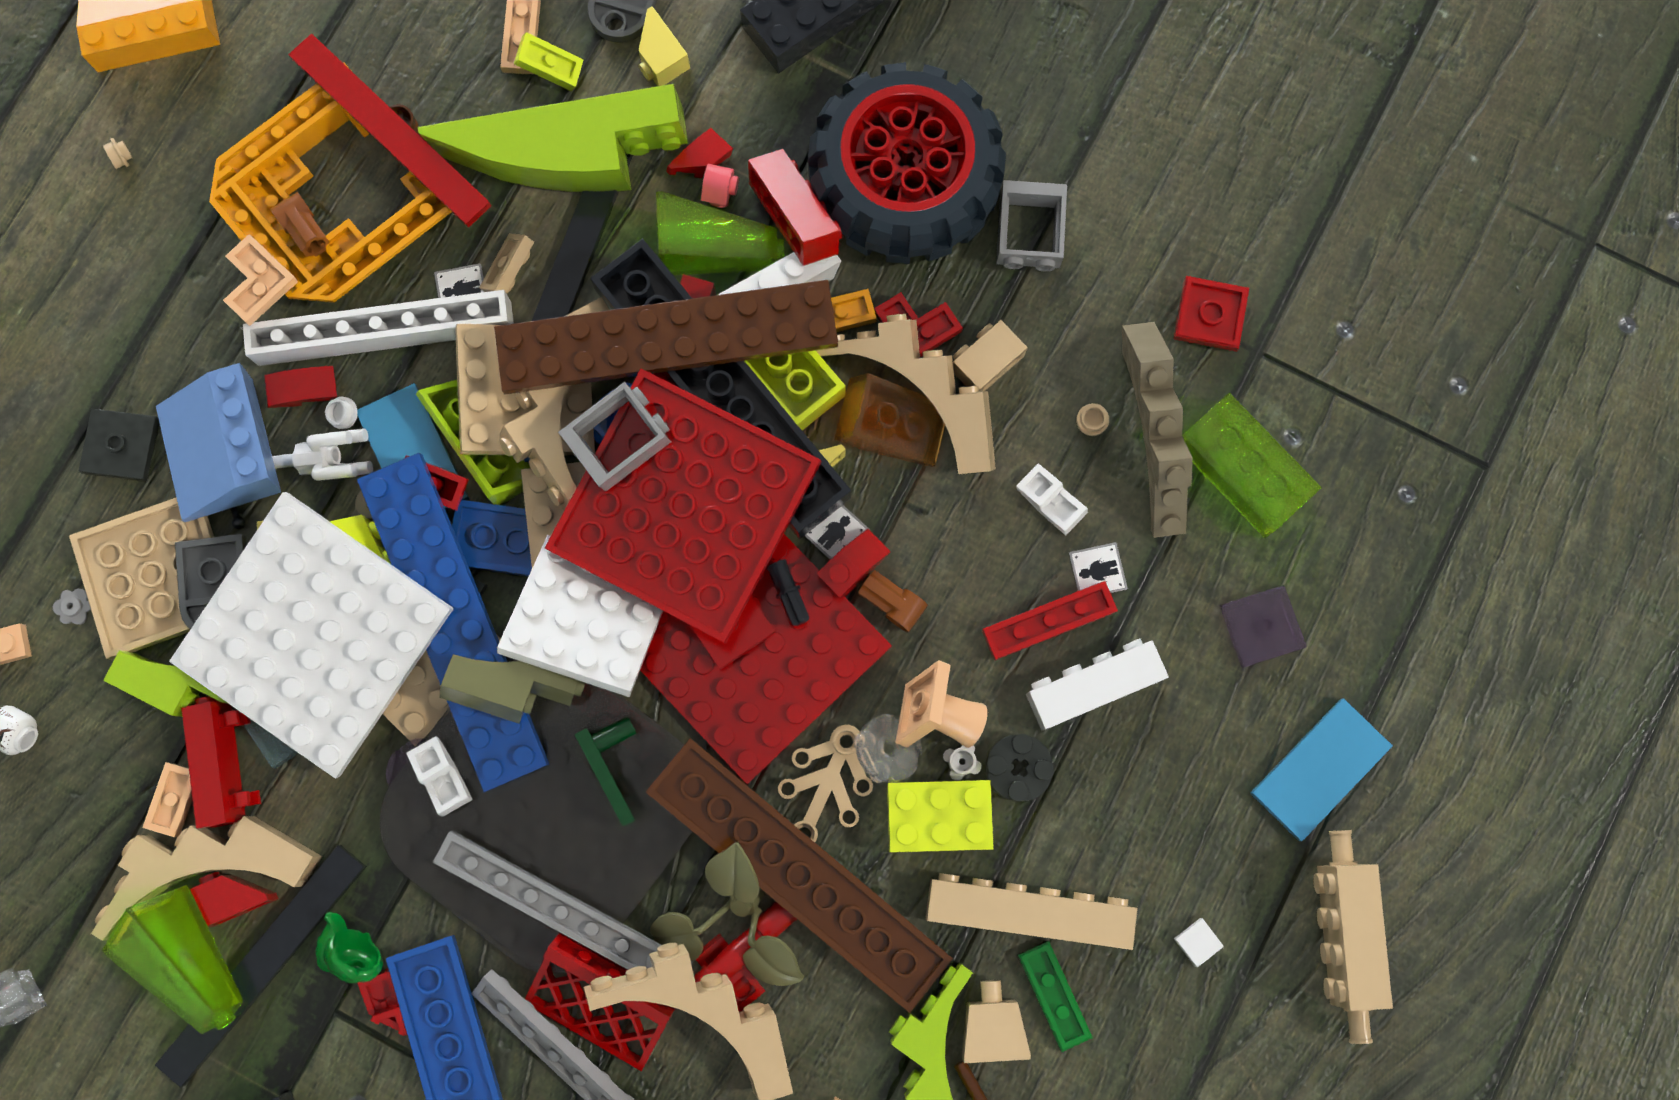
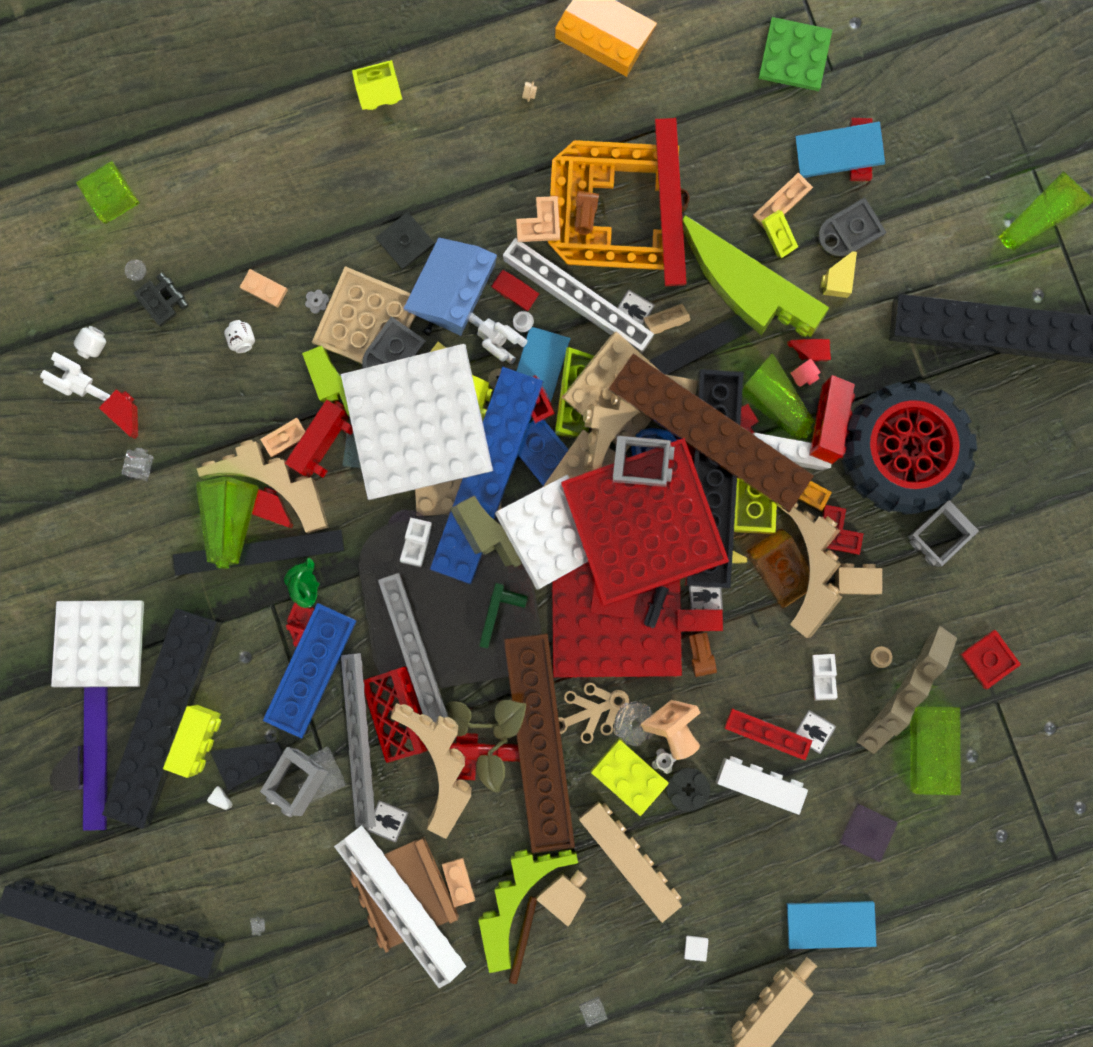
camera: 45 degrees right, 5 degrees up
green tile [1017,940,1093,1052] -> none

